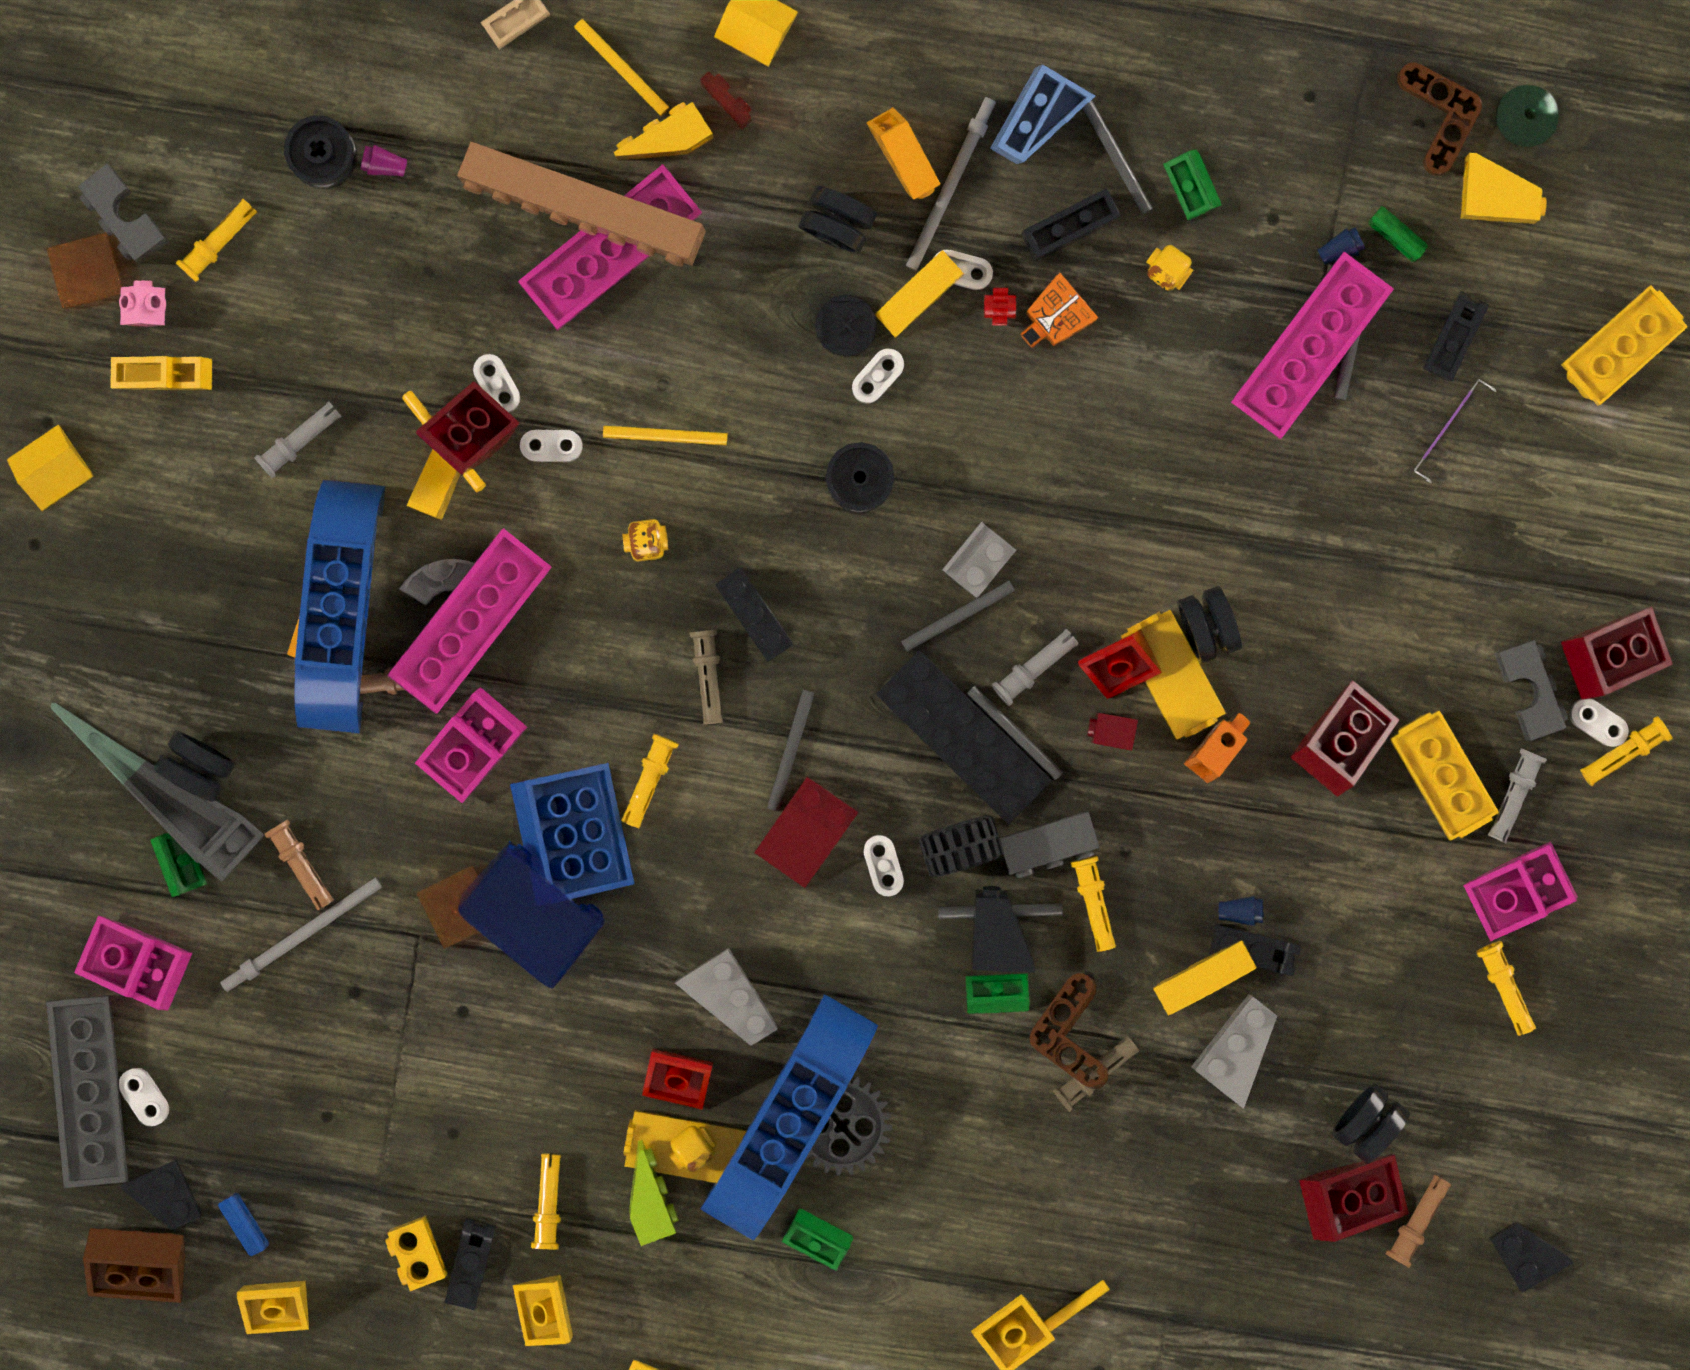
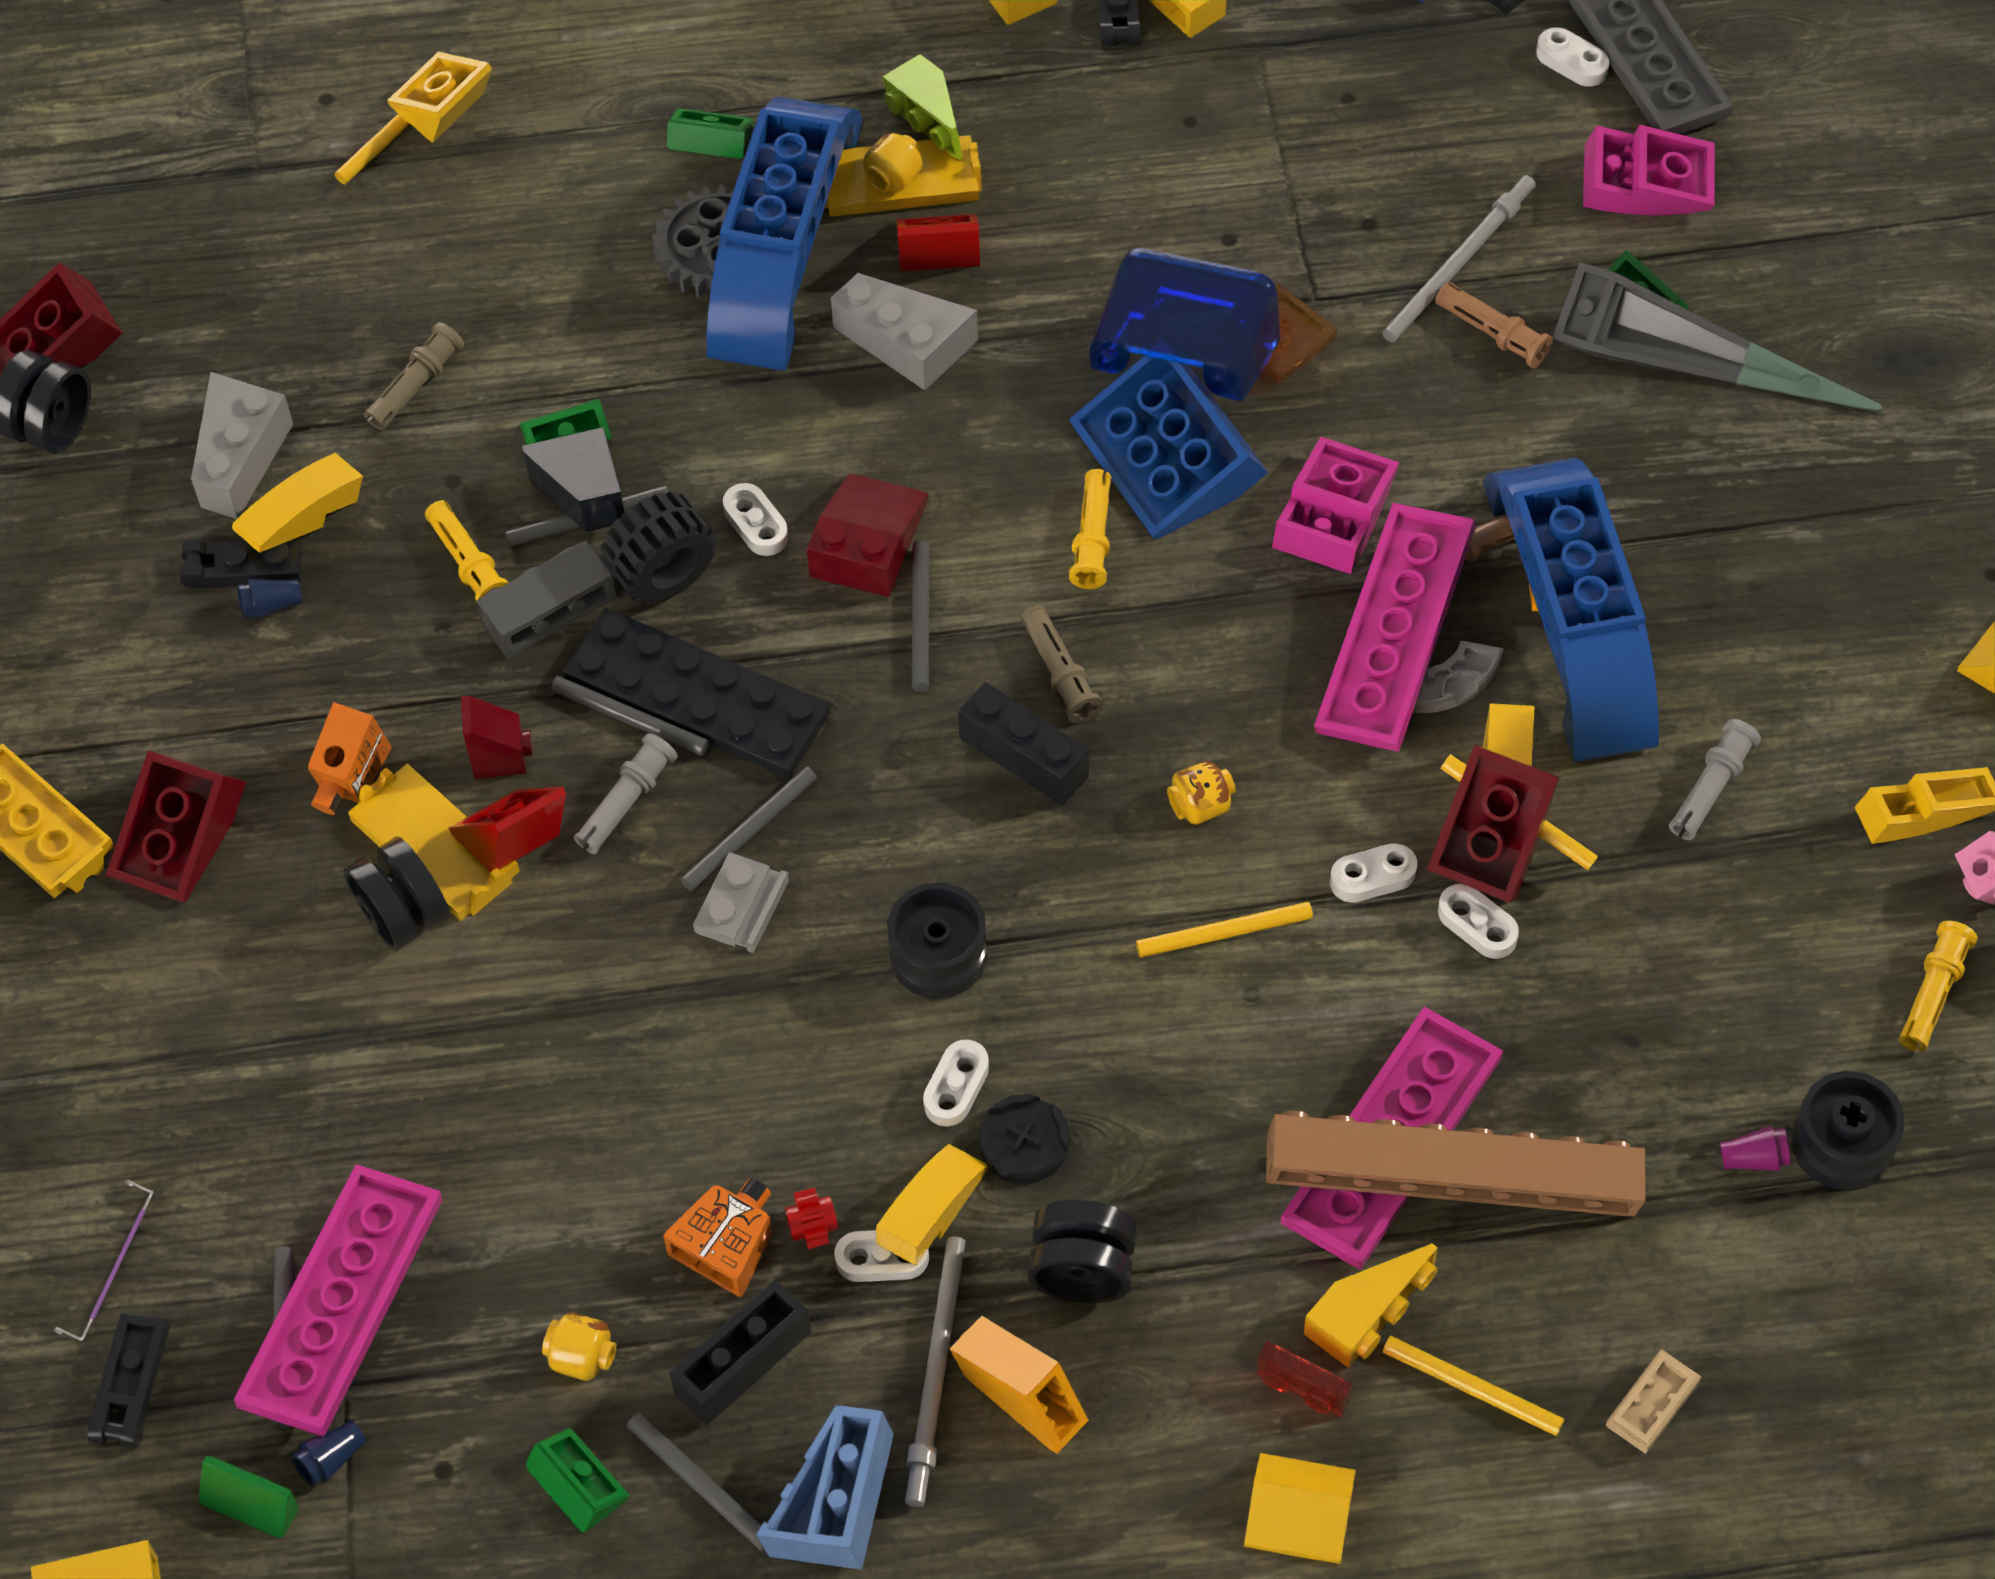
camera: 160 degrees right, 30 degrees down
black wheel [154,730,236,802] -> none
yellow pin [531,1153,561,1250] -> none
reddish brown beam [1029,973,1109,1089] -> none

